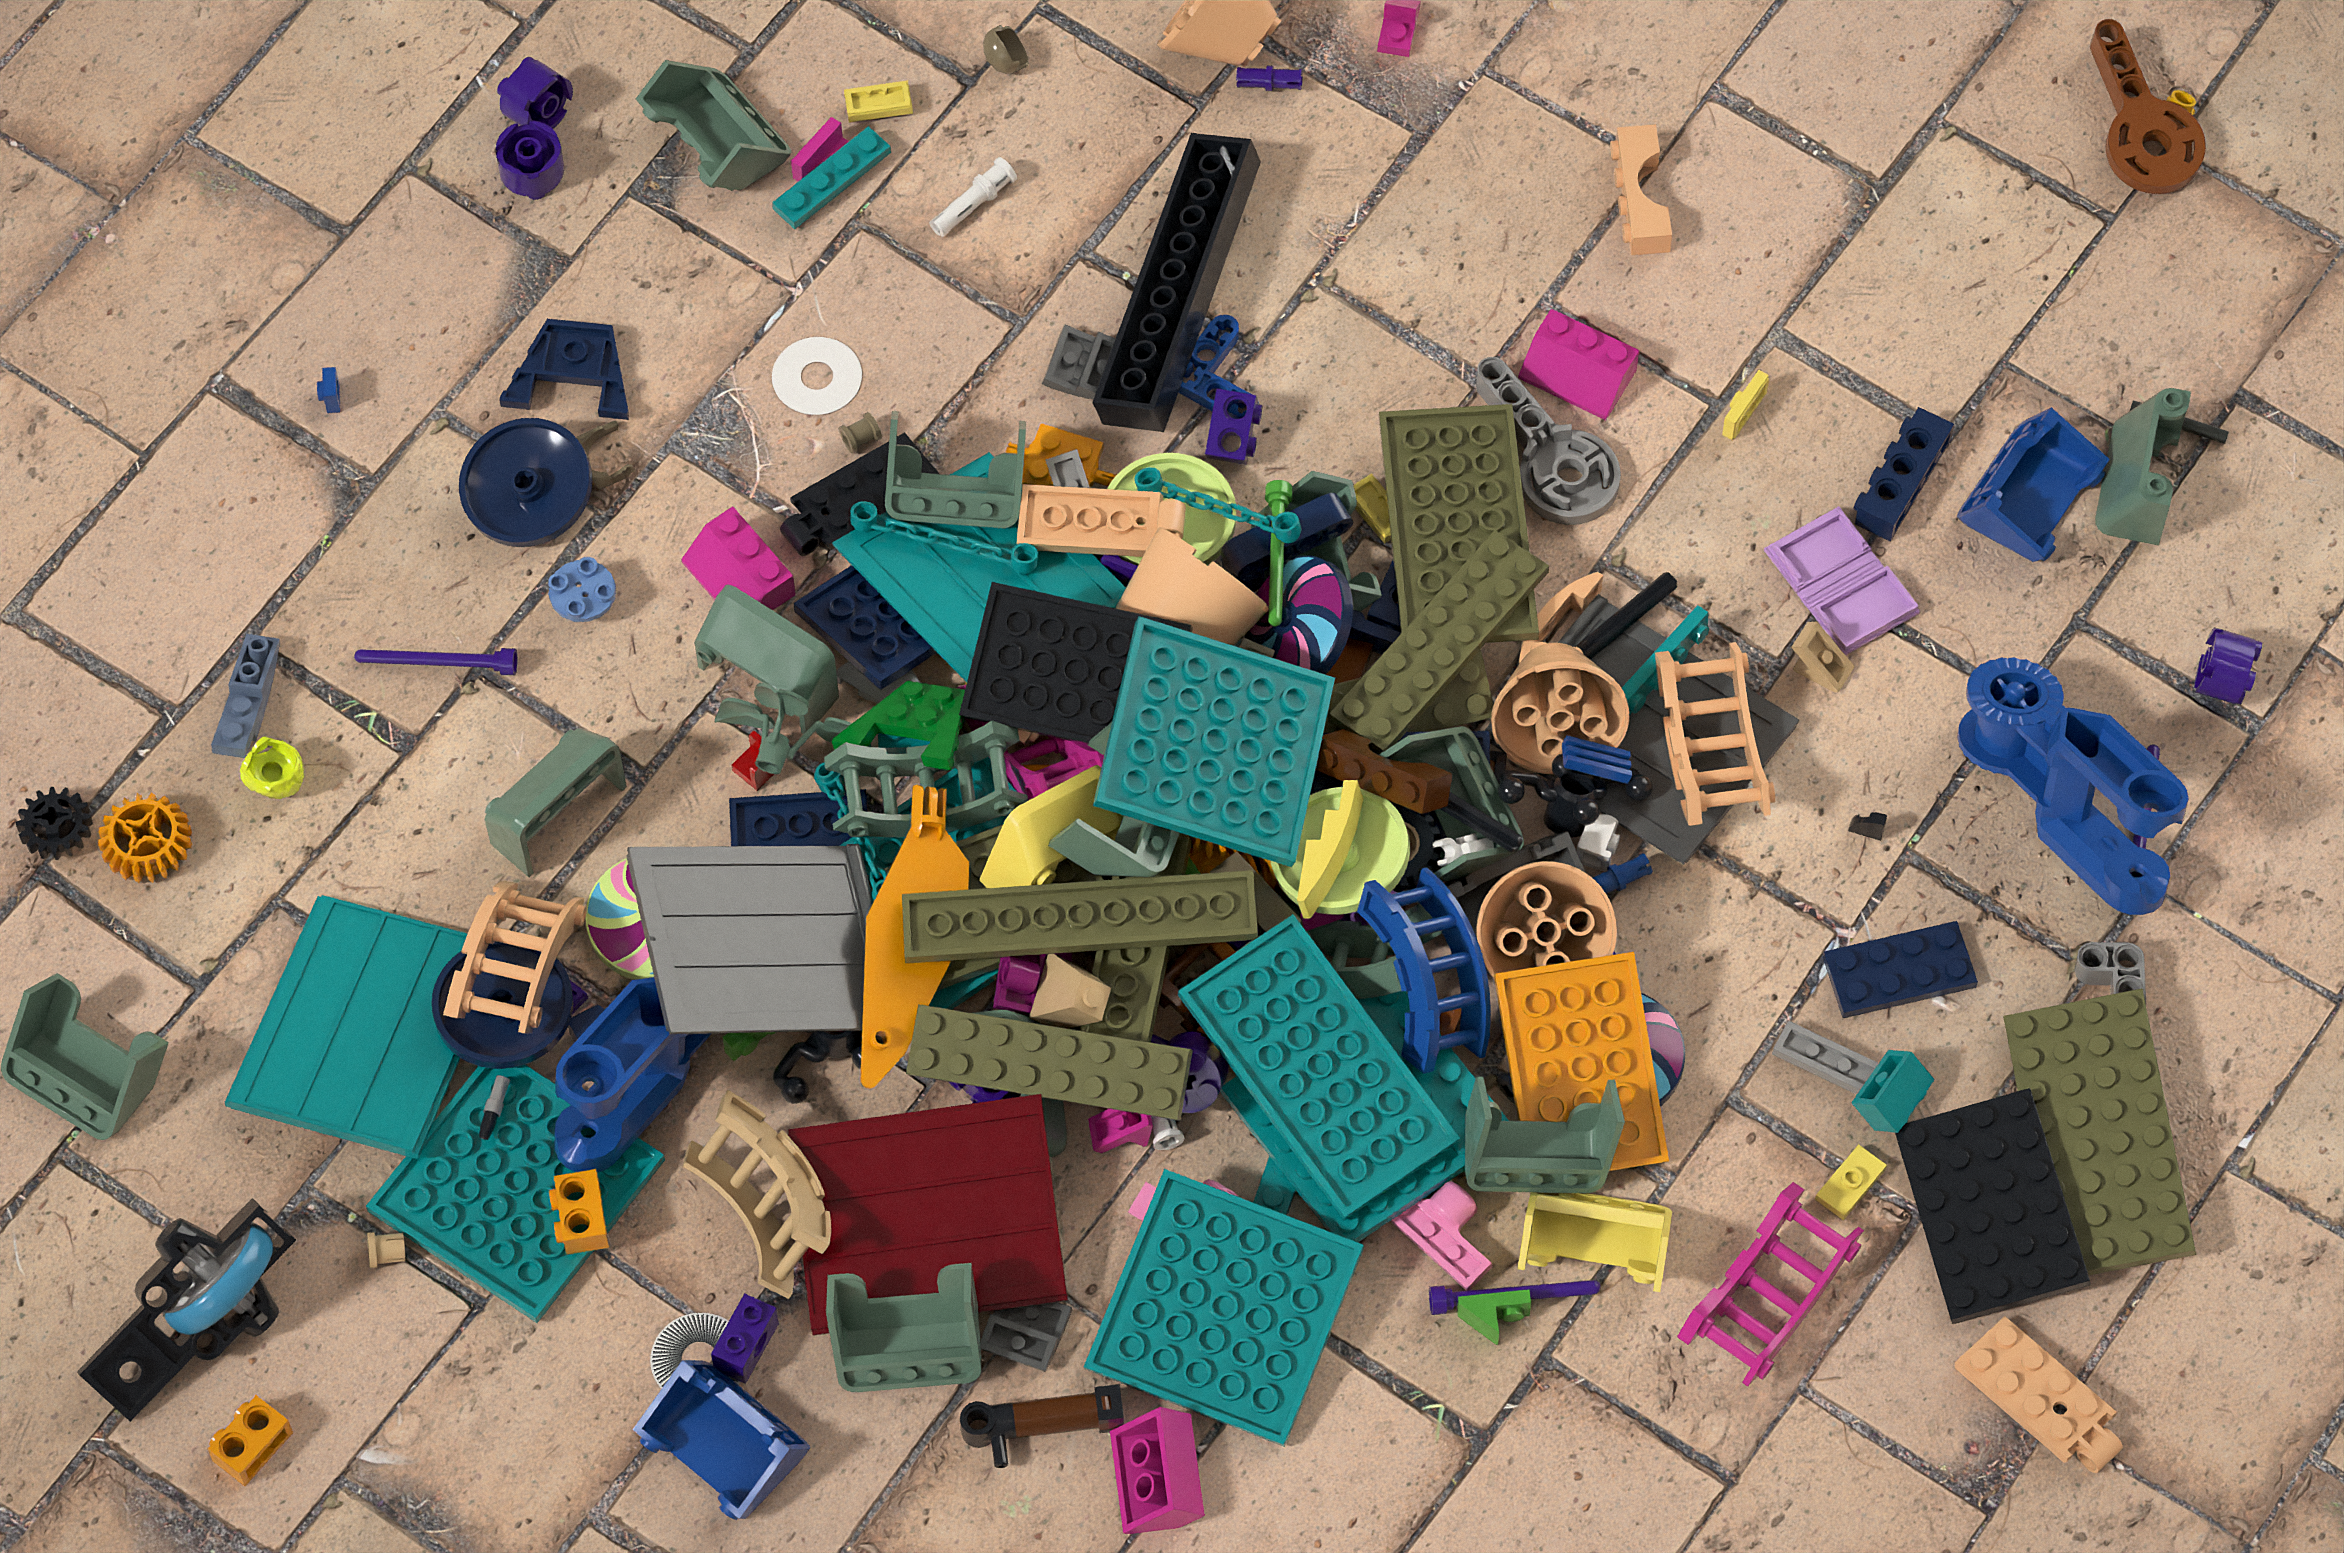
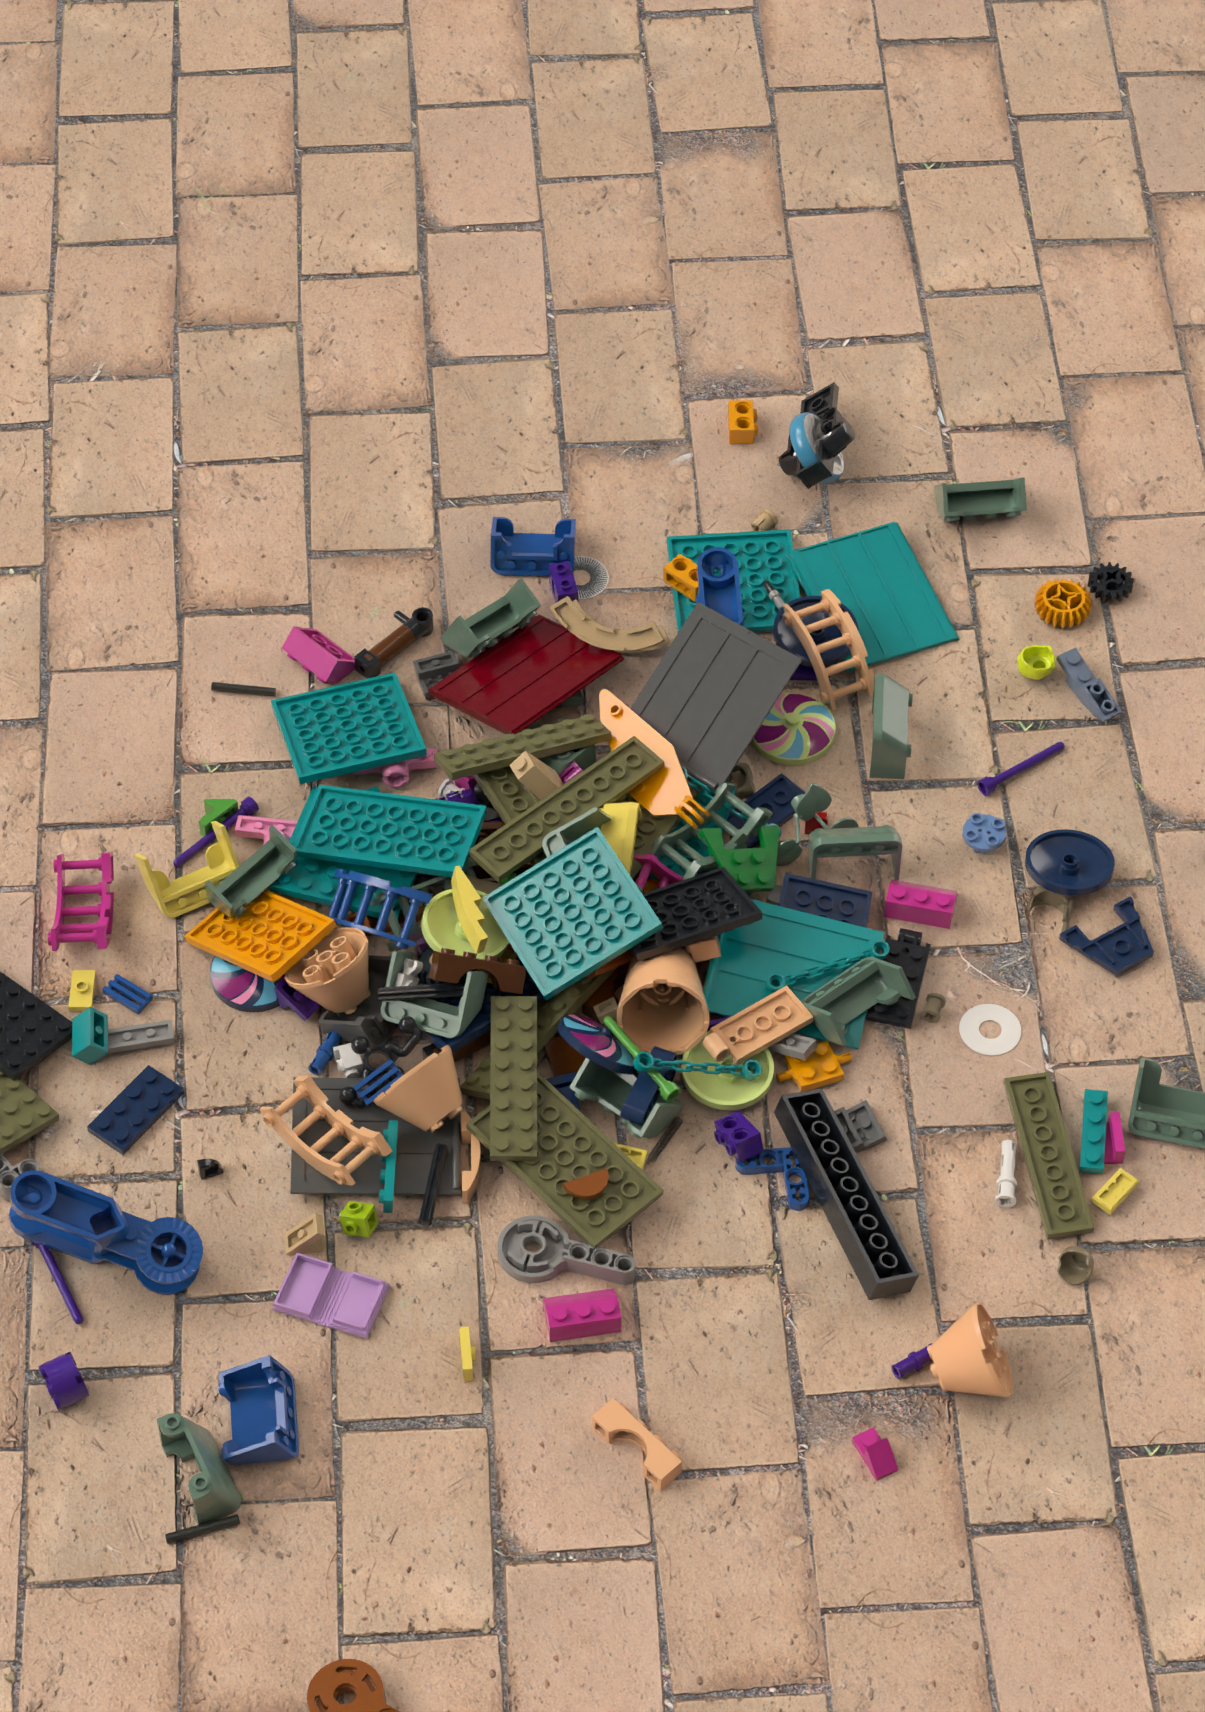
camera: 140 degrees right, 10 degrees down
dark blue brick [1853,407,1954,542] -> none
none -> blue tile [102,974,153,1014]
none -> pearl dark grey bar [211,682,276,696]
none -> lime brick [339,1201,379,1238]
none -> dark orange tile [563,1168,609,1200]
none -> olive plate [1003,1072,1094,1240]

